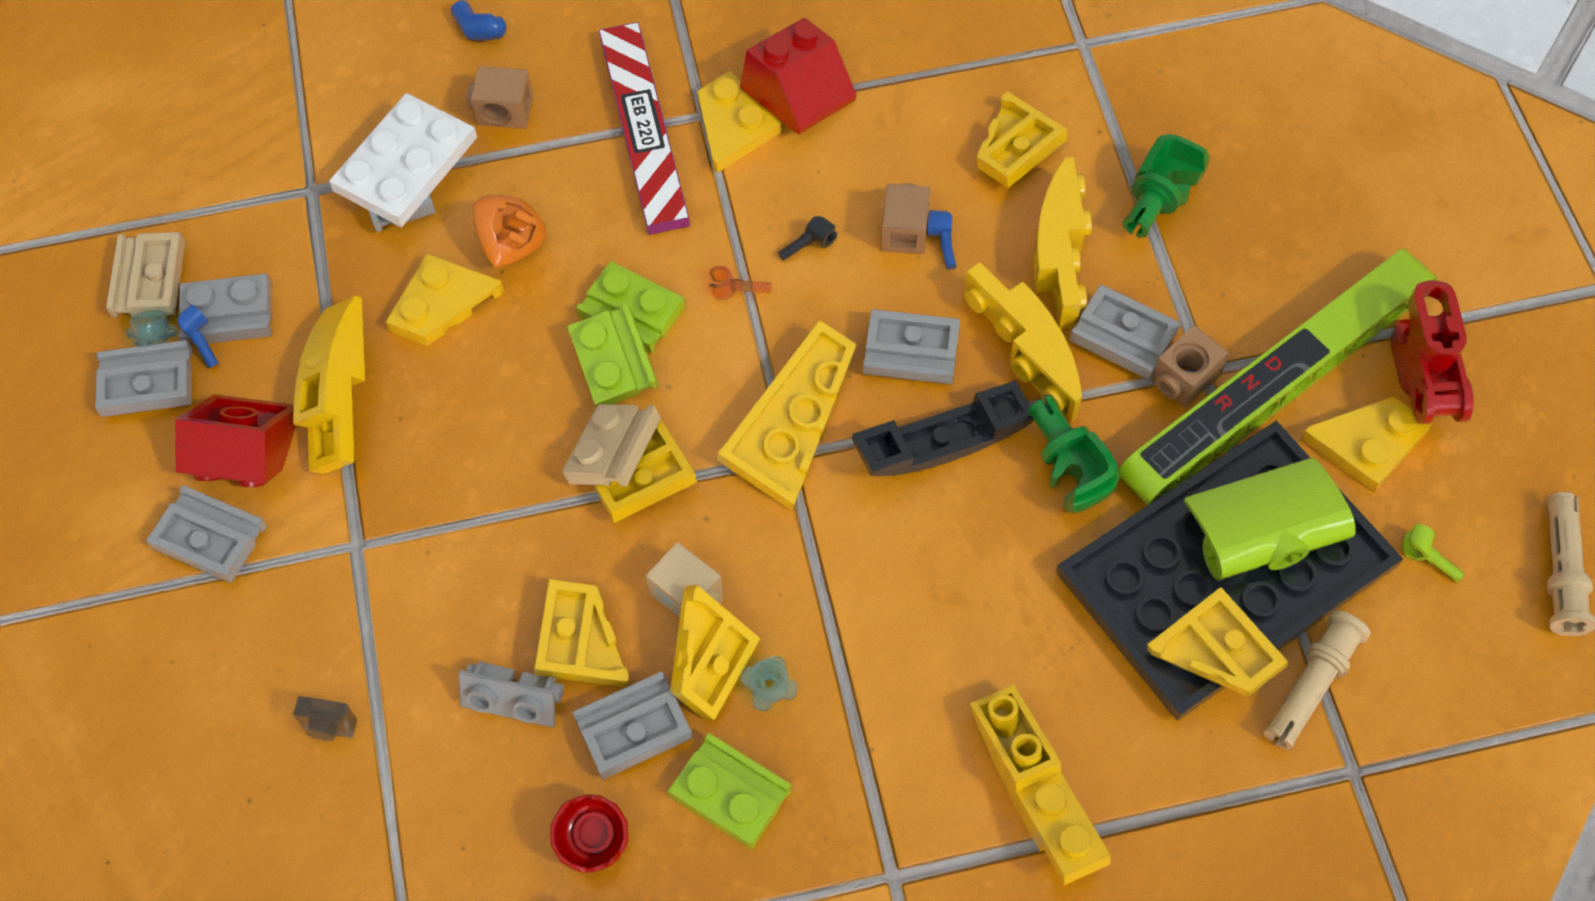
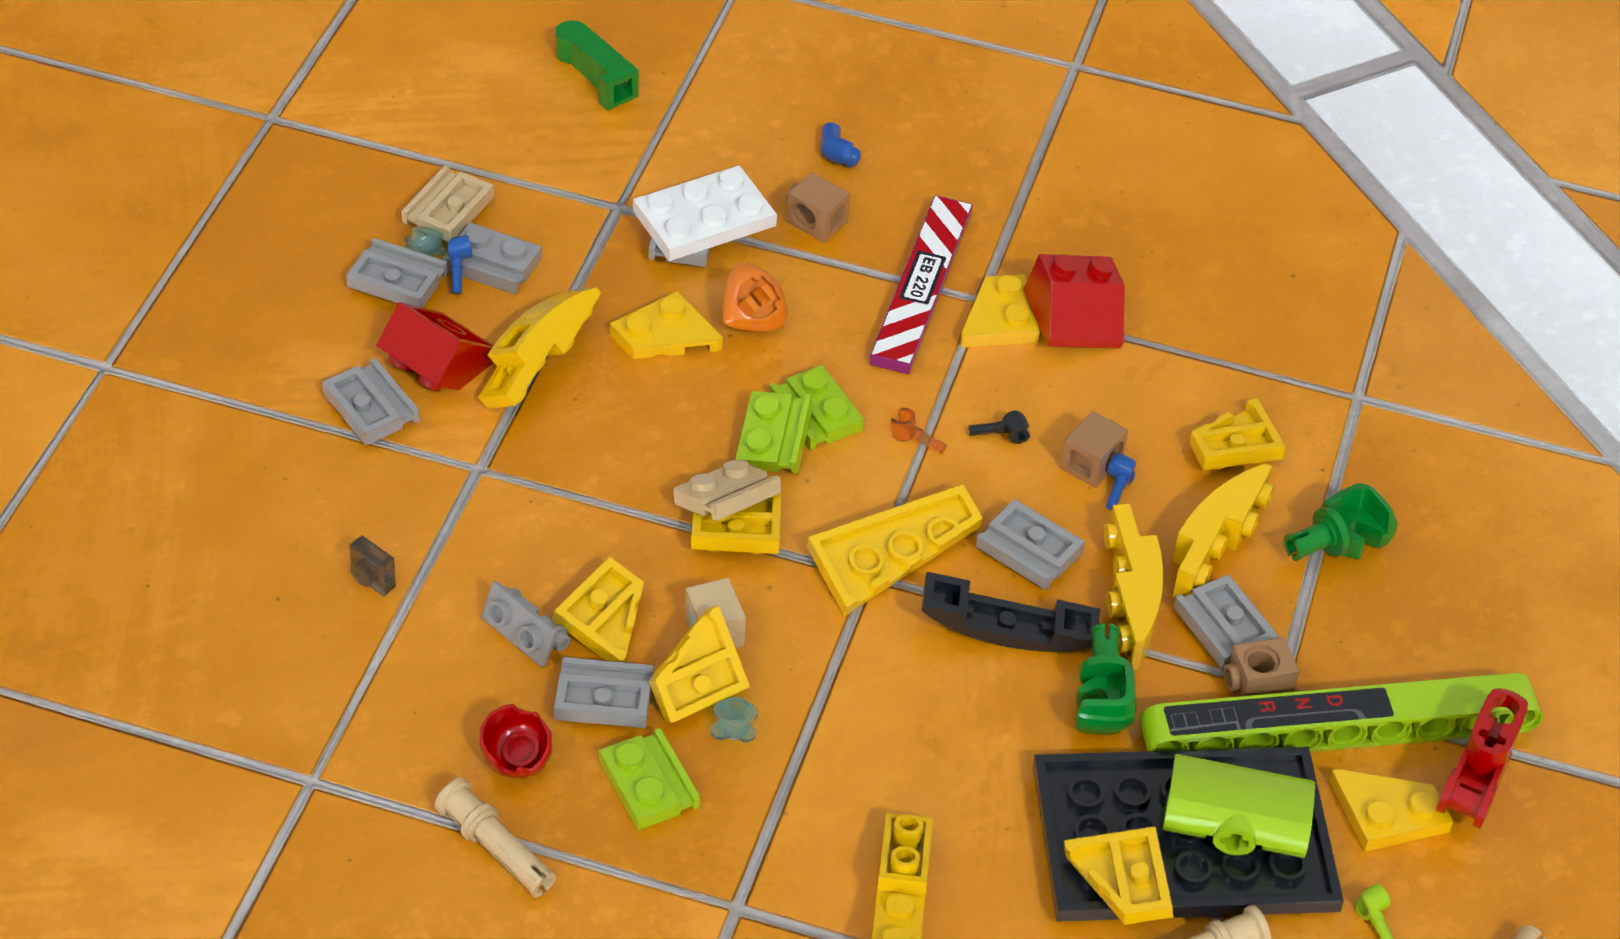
camera: 25 degrees right, 15 degrees down
none -> green leg [555,20,639,111]

